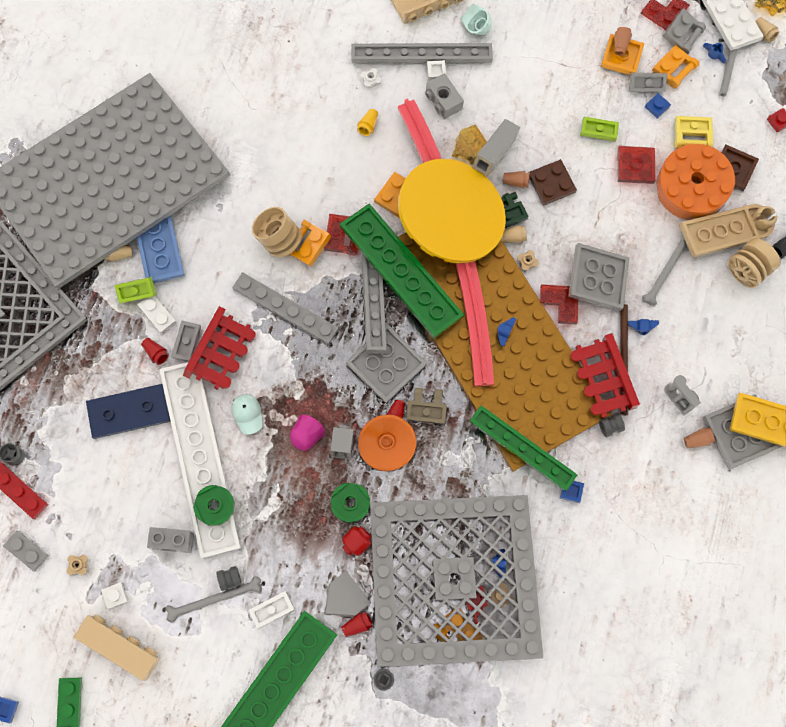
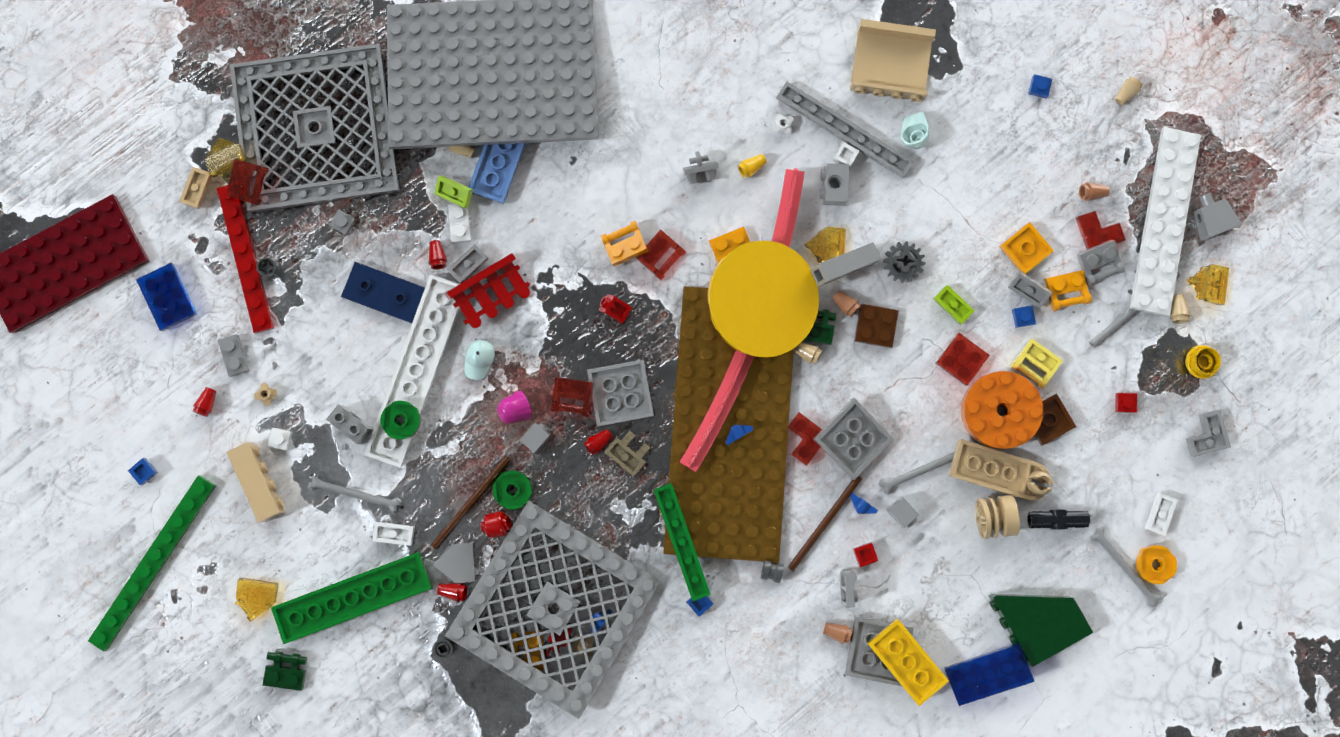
camera: 35 degrees right, 10 degrees up
dark grey wheel [216,566,242,591] -> none
light grey plate [232,272,339,345] -> none
tan wheel [252,207,302,258] -> none
green plate [340,203,464,339] -> none
orange hat [358,415,416,471] -> none
light grey plate [362,254,387,353] -> none
tan plate [517,250,539,271] -> none
red fence [570,333,640,418] -> none
nougat cone [614,27,632,56] -> none
blue piece [703,43,726,63] -> none
none -> red cone [193,387,217,417]
none -> light grey plate [329,209,356,236]
none -> reddish brown piece [431,455,511,550]
none -> clear red plate [551,377,594,417]
none -> red bracket [599,294,632,324]
none -> light grey hips [683,151,719,184]
none -> red plate [853,542,879,567]
none -> dark grey gear [883,241,926,283]
none -> light grey brick [886,497,919,528]

